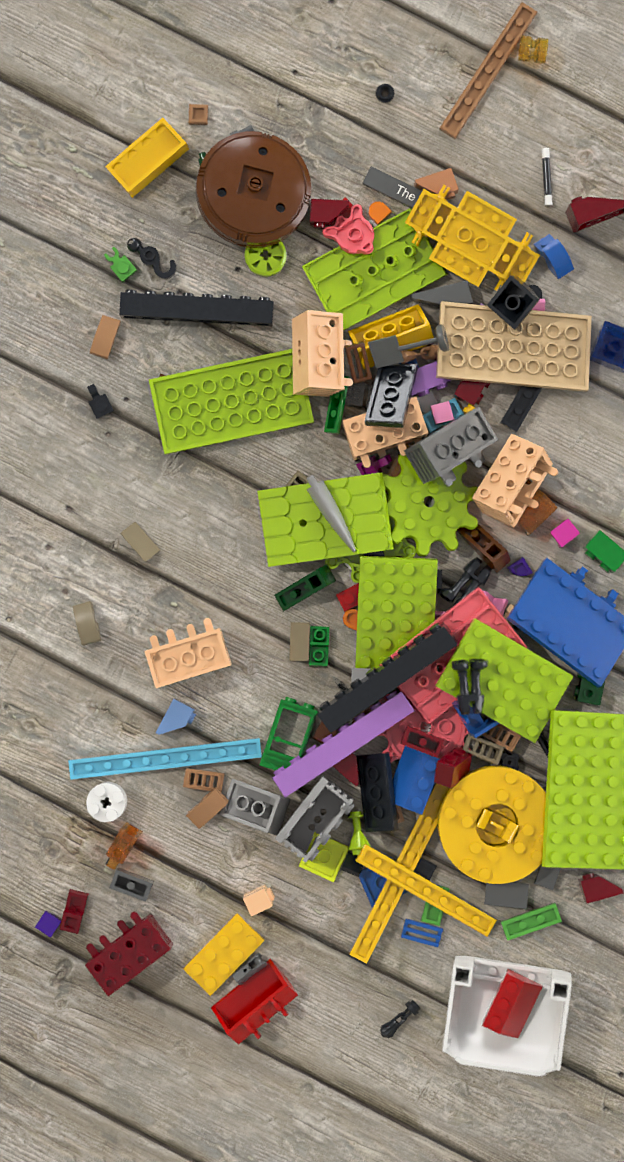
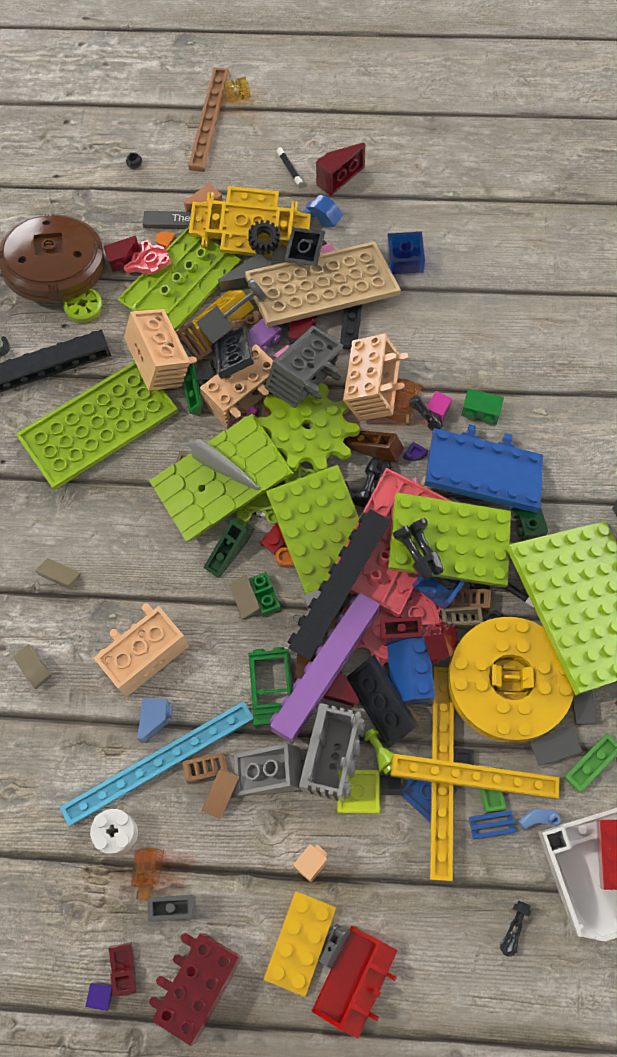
camera: 20 degrees left, 20 degrees down
none -> black tyre [248,220,280,255]
none -> black piece [409,395,443,431]
none -> medium blue arm [518,808,561,830]

